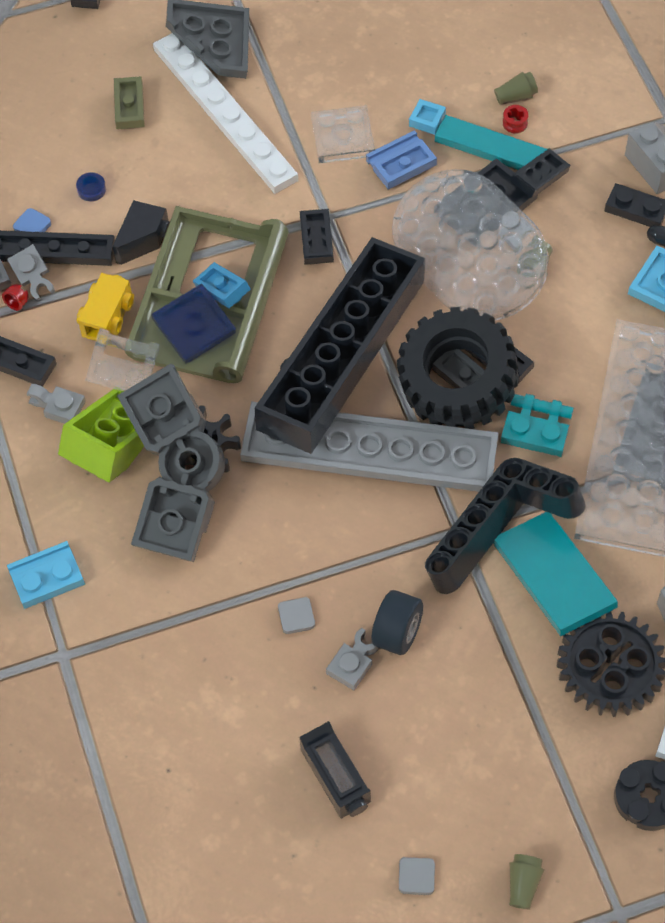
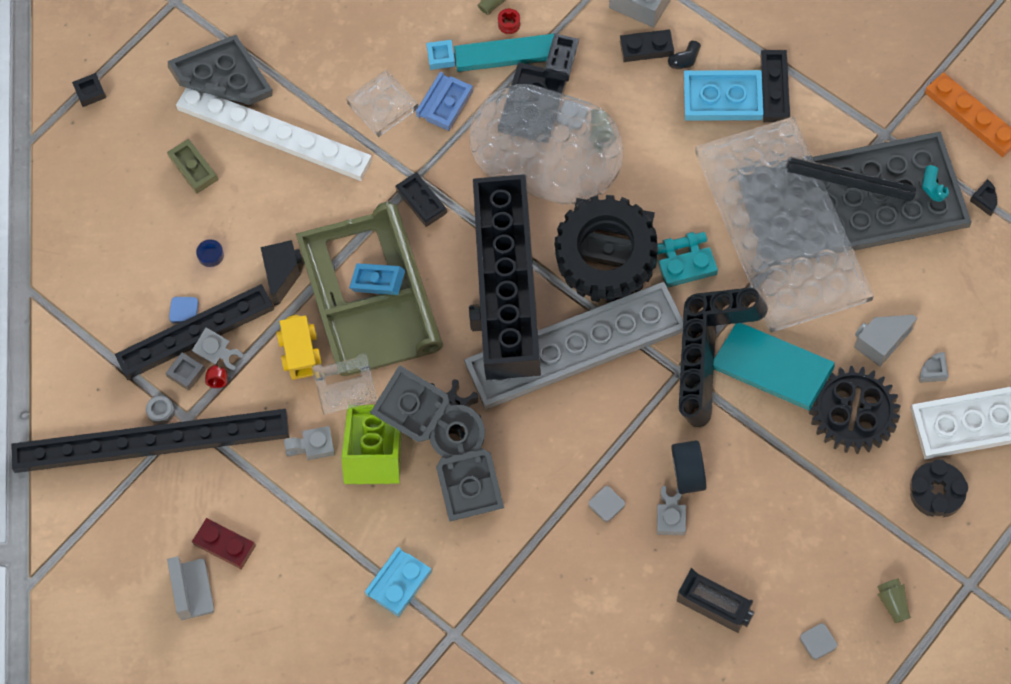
camera: 30 degrees left, 5 degrees up
clear blue plate [151,283,236,364] -> none

